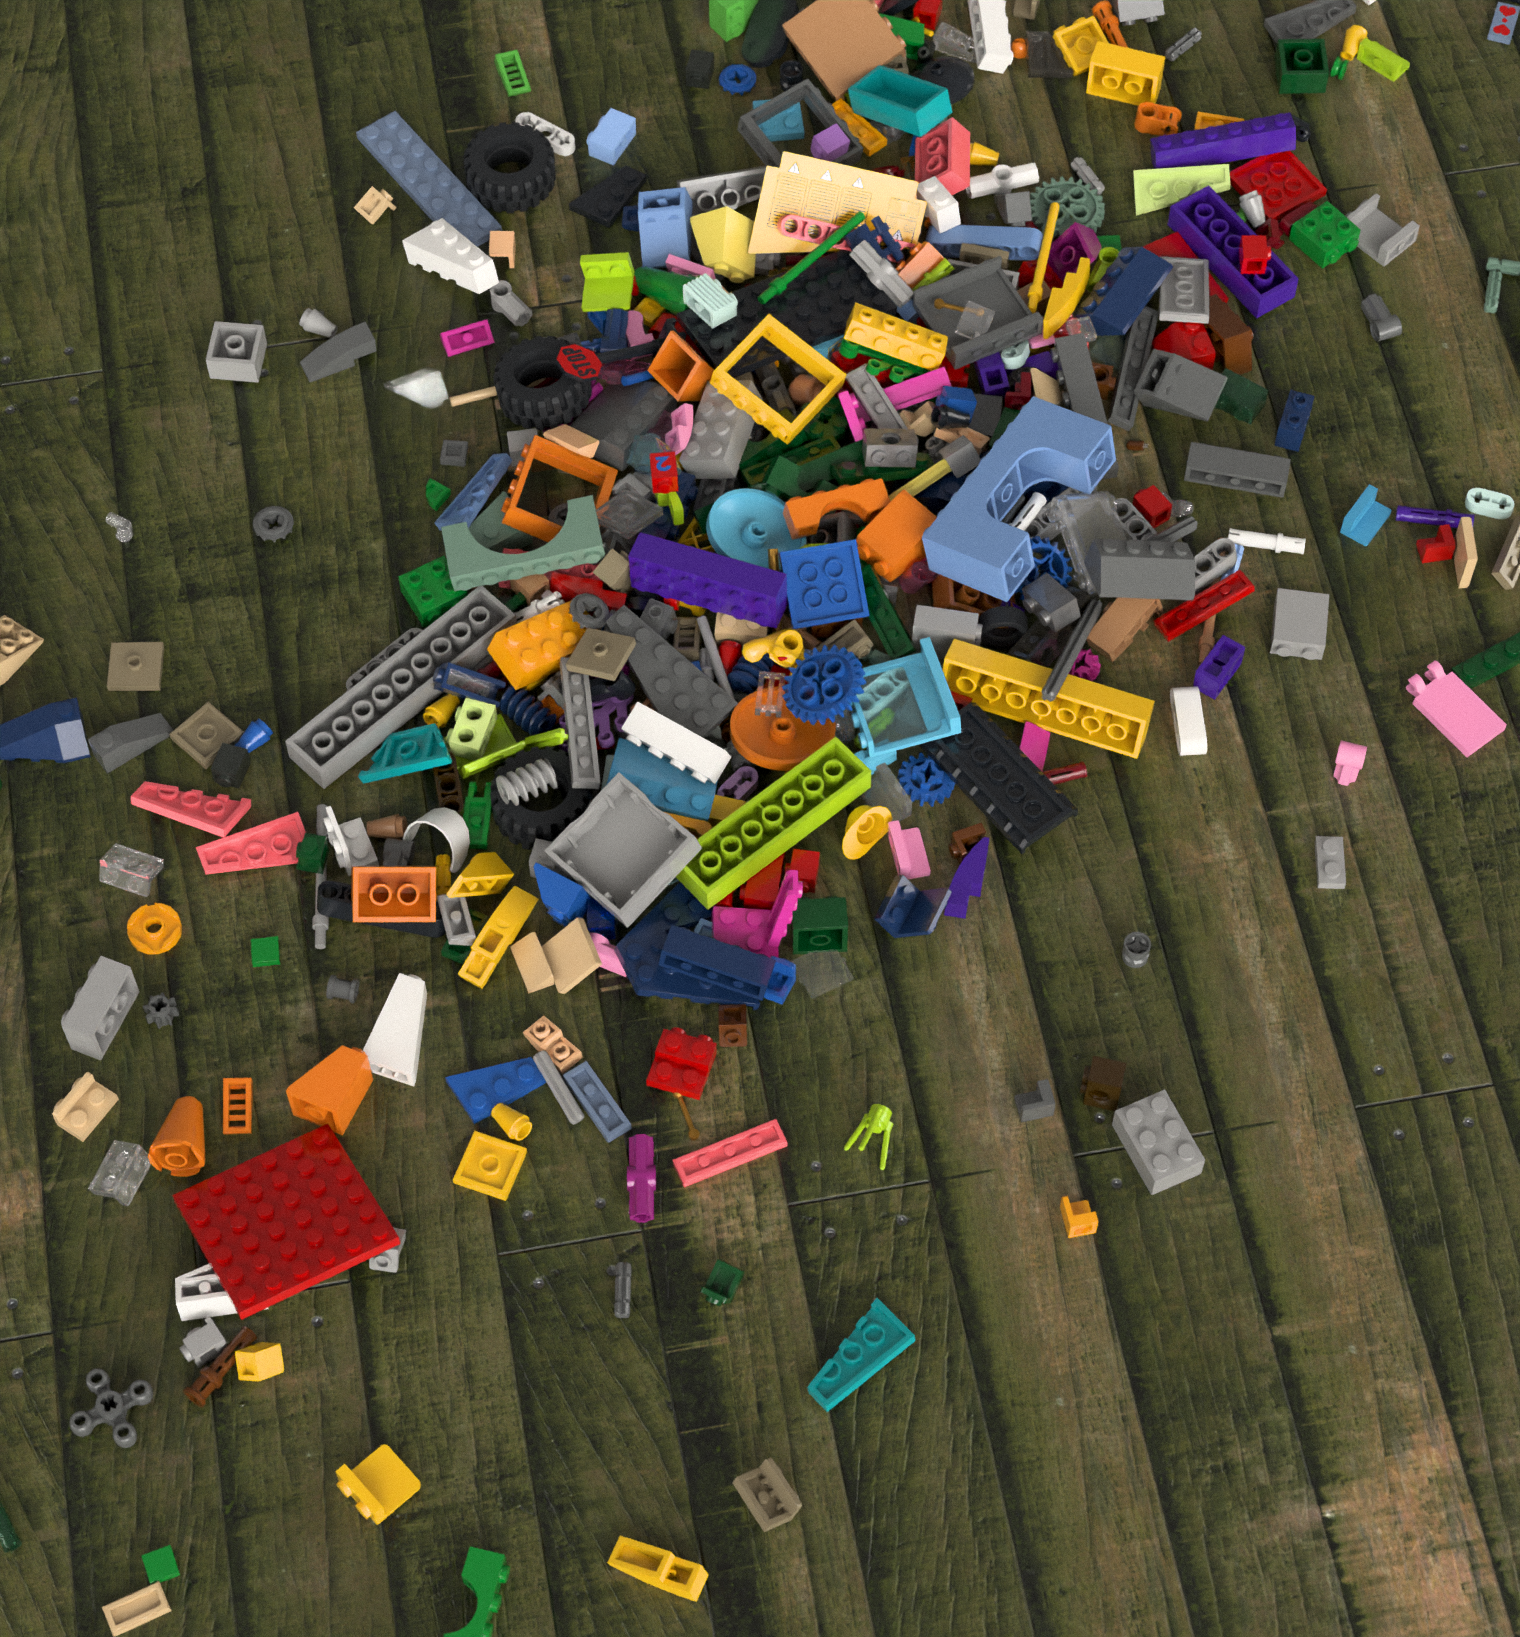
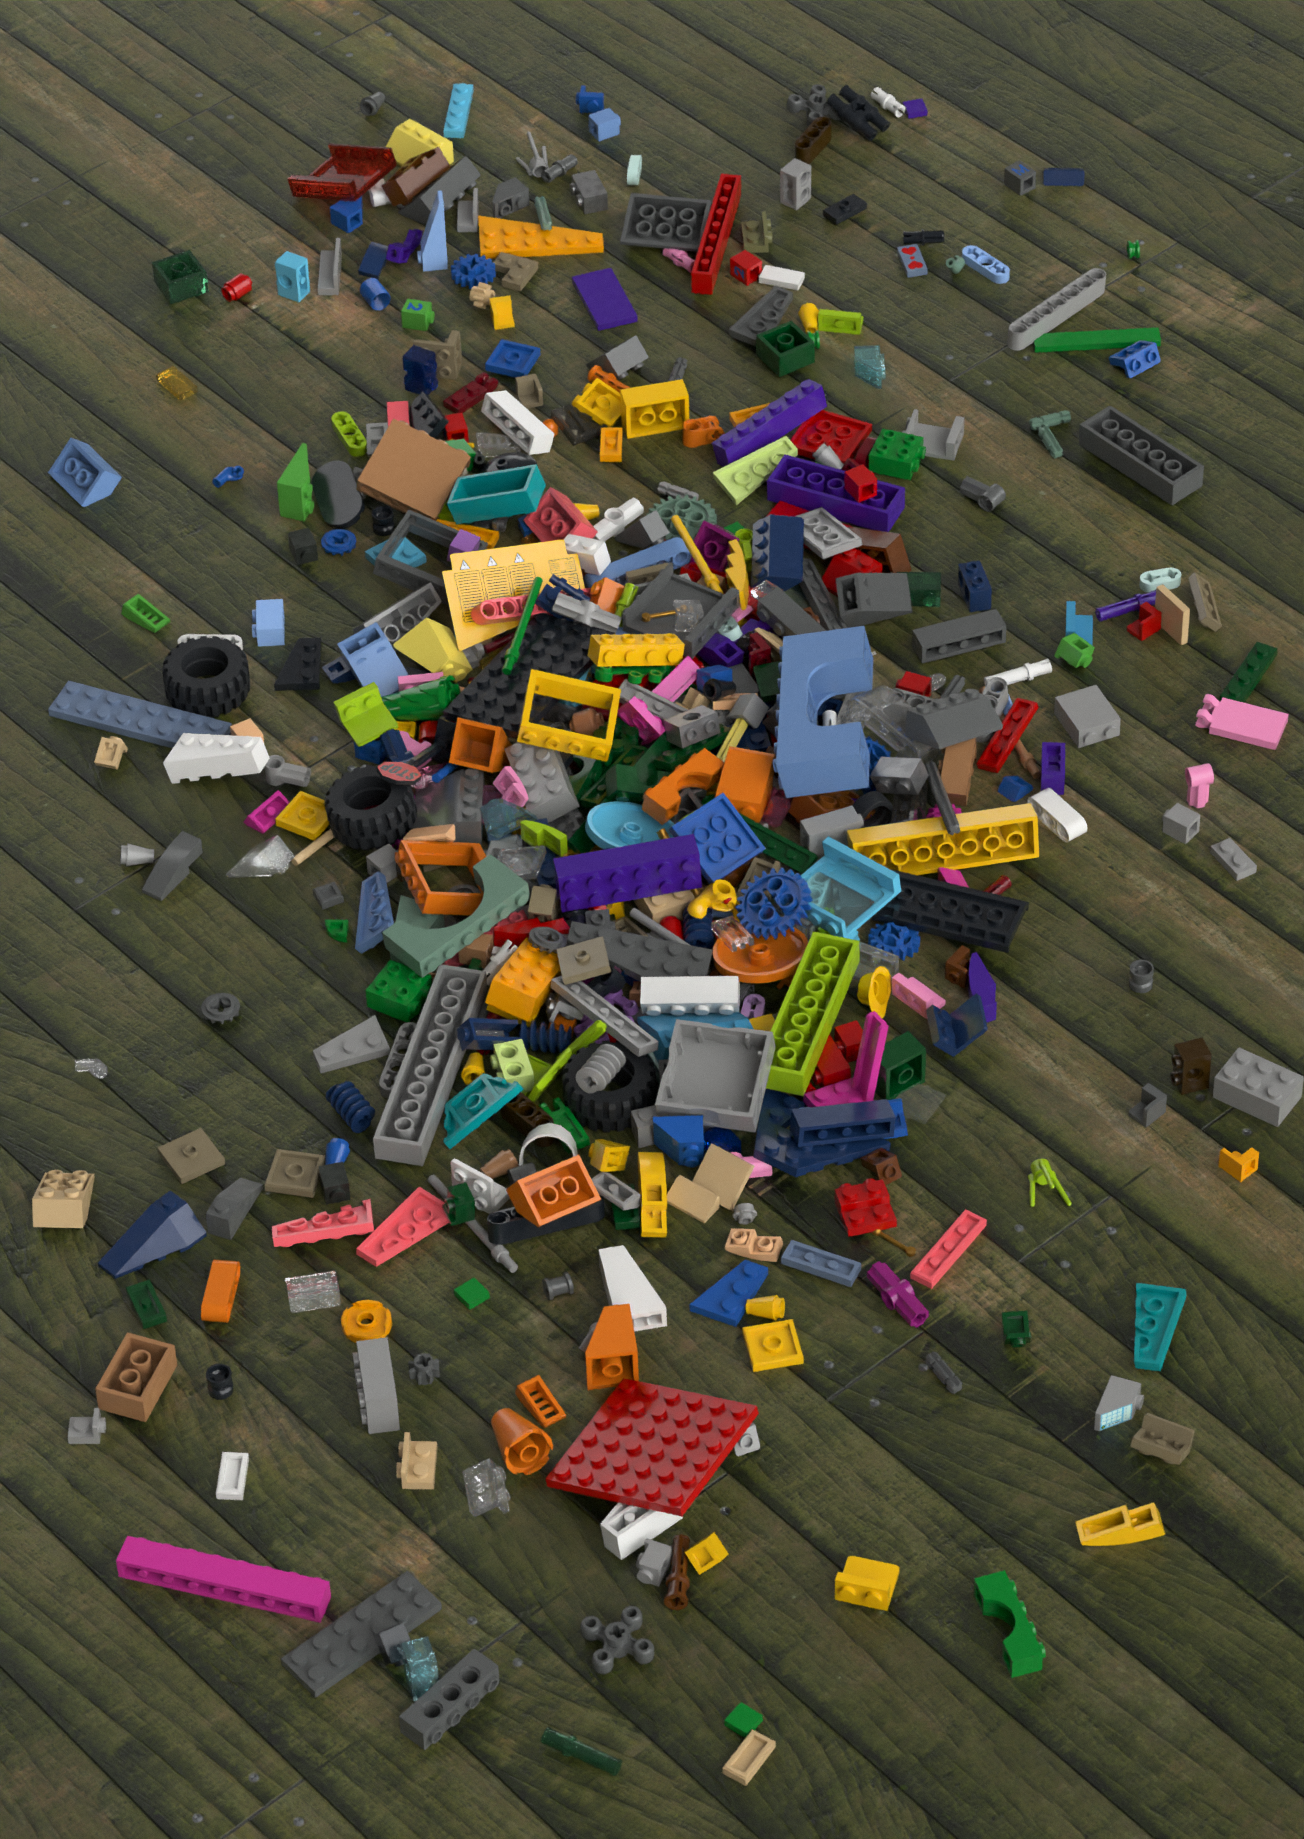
camera: 30 degrees left, 15 degrees down
light grey brick [206,321,267,382] -> none
light grey axle [533,1050,584,1125] -> none
red brick [649,451,678,494] -> none
light aqua brick [683,273,738,328] -> none
none -> orange beam [201,1259,240,1323]
none -> yellow plate [275,791,330,841]
none -> light grey wing [313,1015,390,1073]
none -> dark blue piece [326,1081,375,1133]
none -> light orange plate [600,427,623,462]
none -> light grey plate [732,1203,757,1225]
none -> clear light blue slope [854,345,886,389]
none -> blue slope [998,775,1034,802]
none -> bright green brick [1054,633,1095,668]
none -> light grey slope [1094,1375,1144,1431]
none -> light grey brick [1162,803,1200,844]

